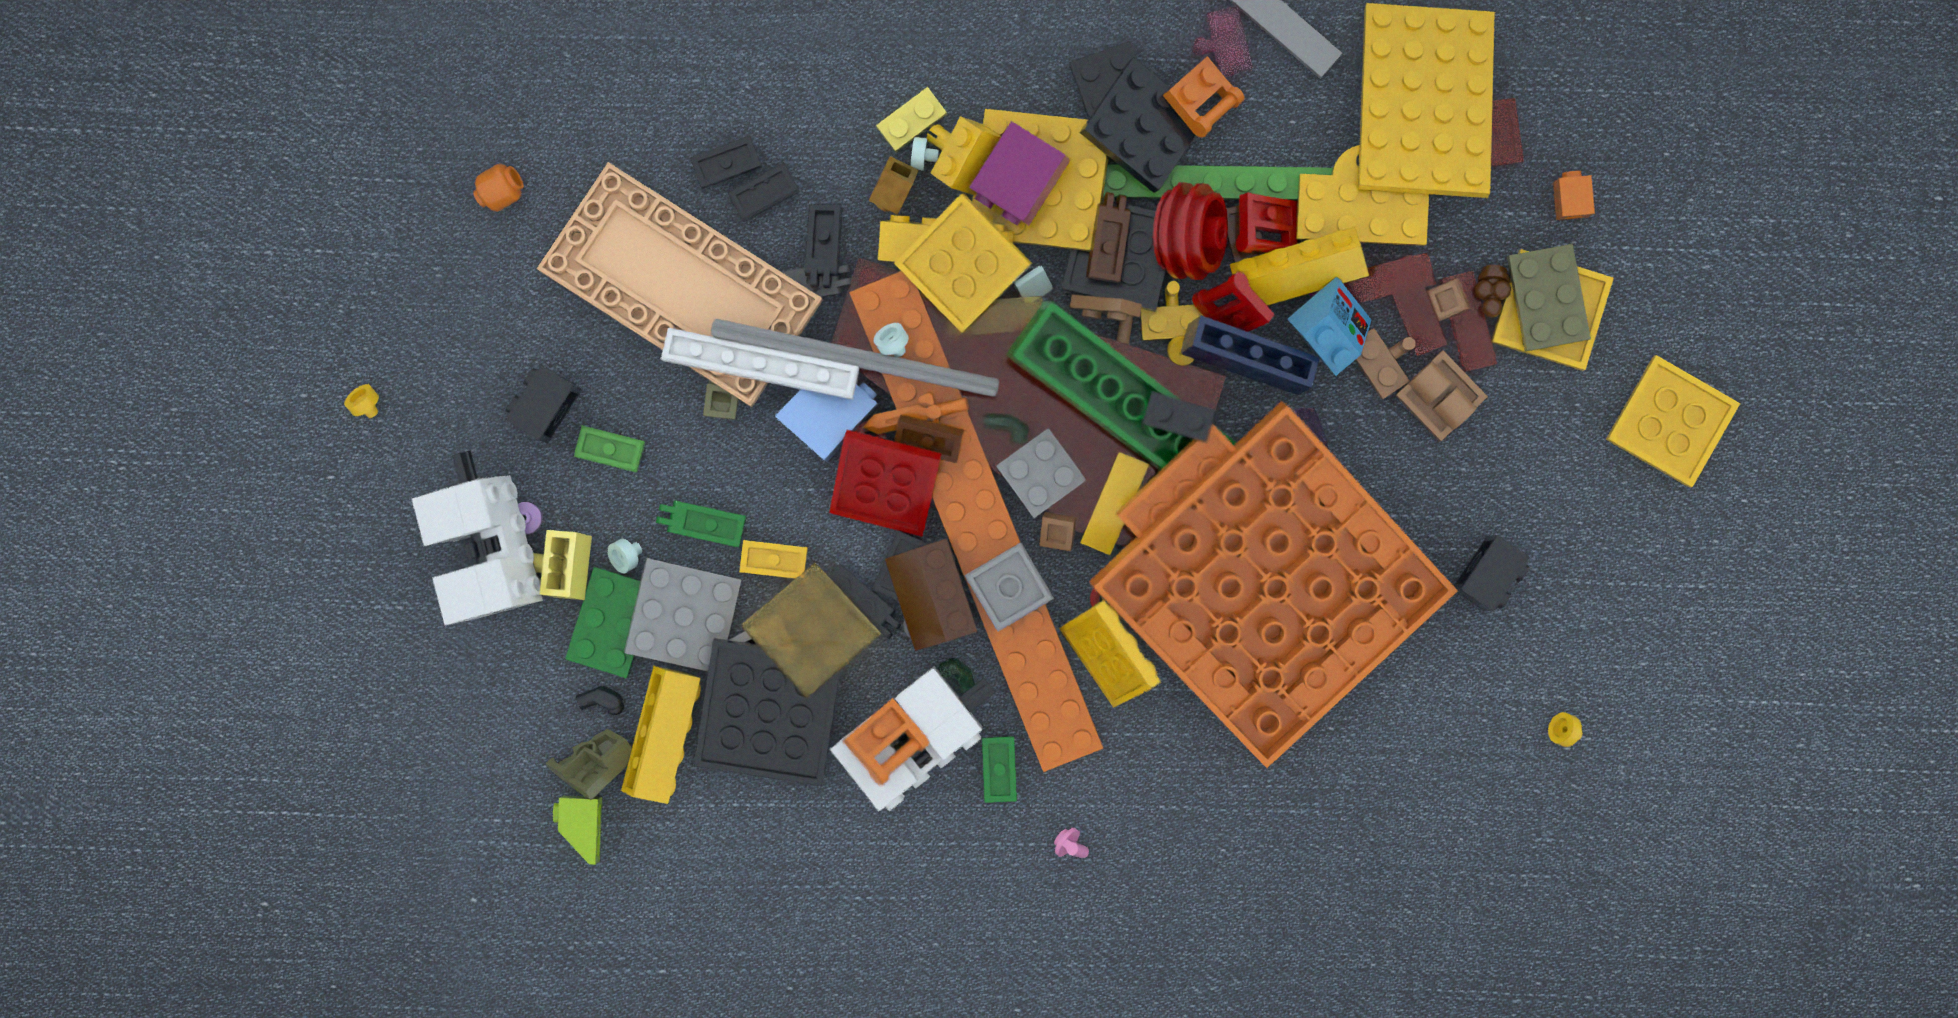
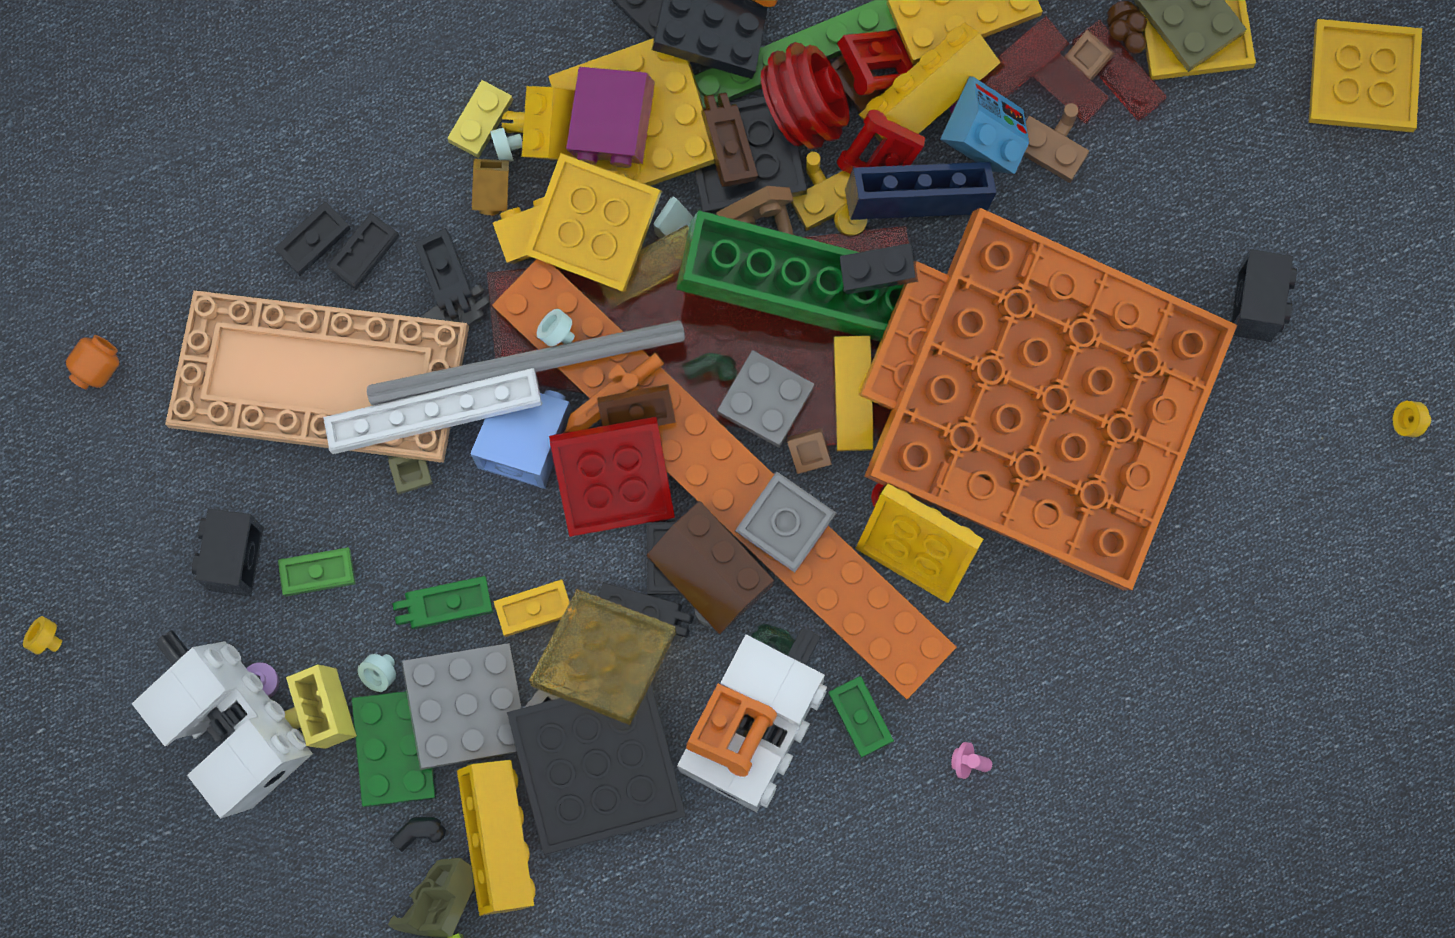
camera: 25 degrees left, 10 degrees down
medium nougat plate [1395,350,1488,442] -> none

